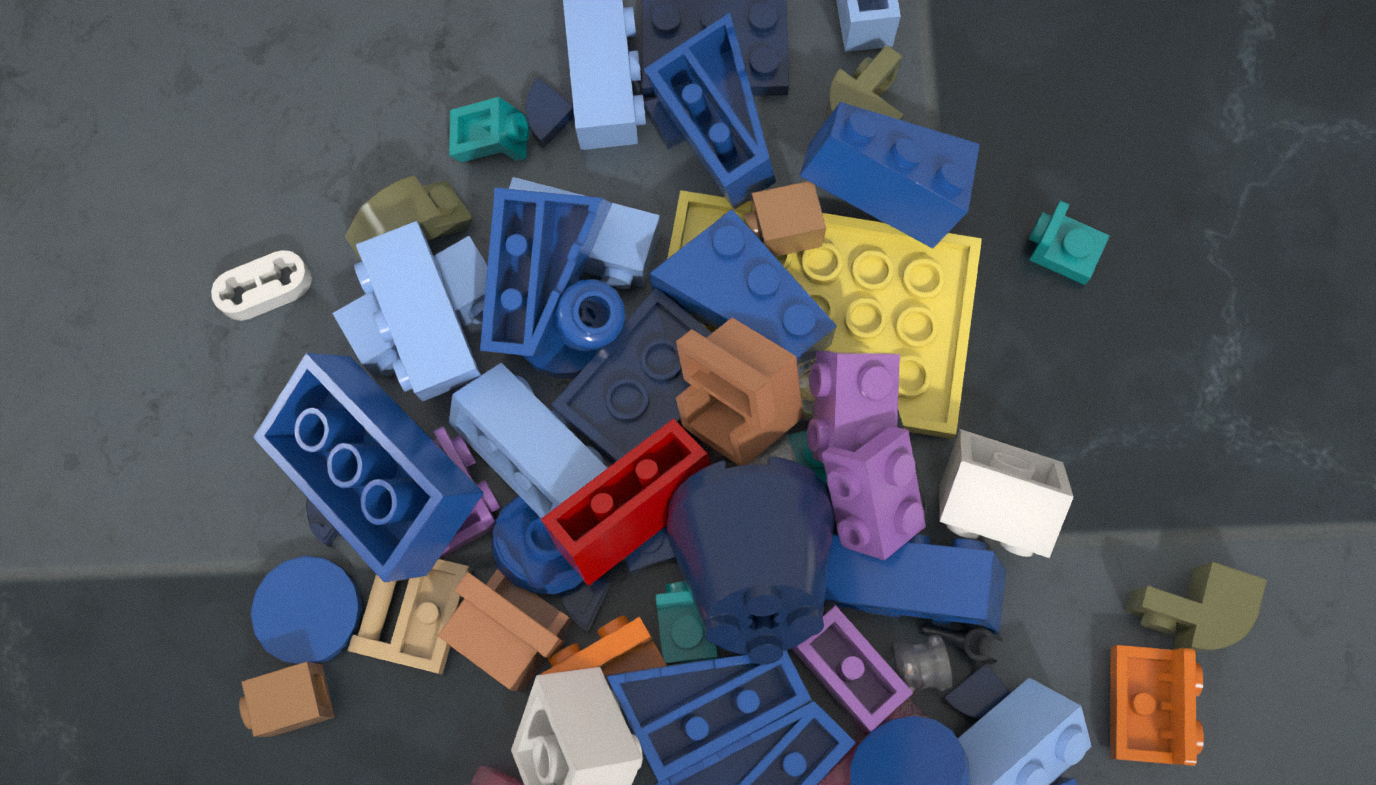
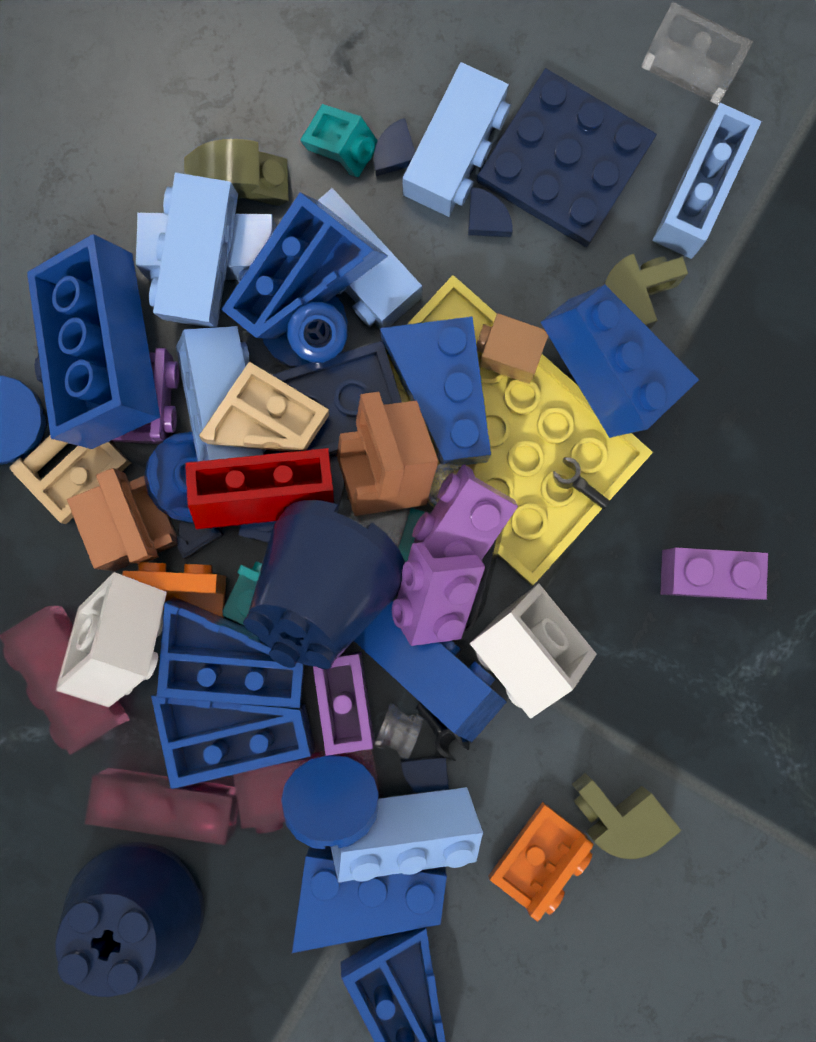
camera: 30 degrees right, 10 degrees up
white beam [211,250,312,321] -> none
blue wedge [644,12,777,209] -> none
teal bracket [1029,200,1110,285] -> none
none -> tan wing [199,362,329,452]
none -> hand [553,457,610,510]
none -> medium lavender brick [660,547,768,600]

